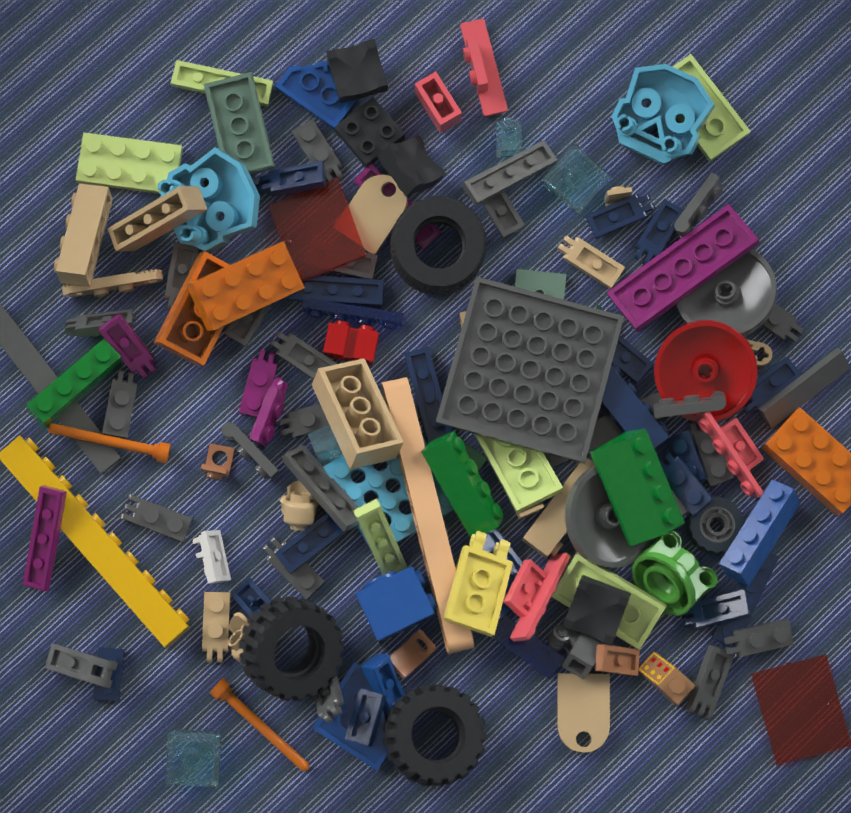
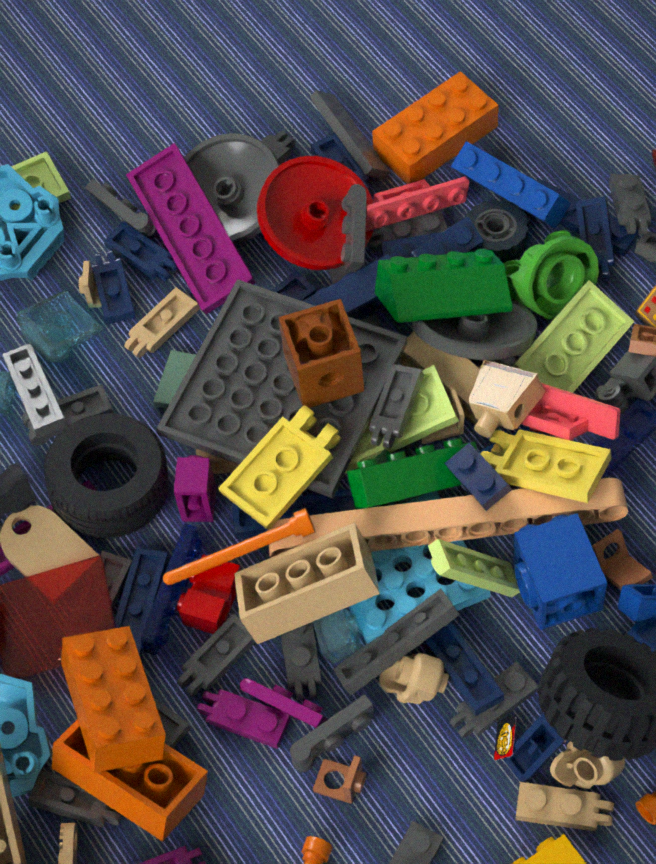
camera: 75 degrees left, 20 degrees down
white plate [193,530,231,584] -> none
black brick [563,575,631,646] -> none
none -> orange piece [163,508,316,585]
none -> magenta brick [174,455,217,522]
none -> light yellow tile [218,405,341,530]
none -> dark orange brick [278,299,364,408]
none -> dark grey hinge [369,364,424,448]
none -> dark blue plate [444,442,511,511]
none -> tan torso [469,360,545,438]
none -> sticker [494,716,516,760]

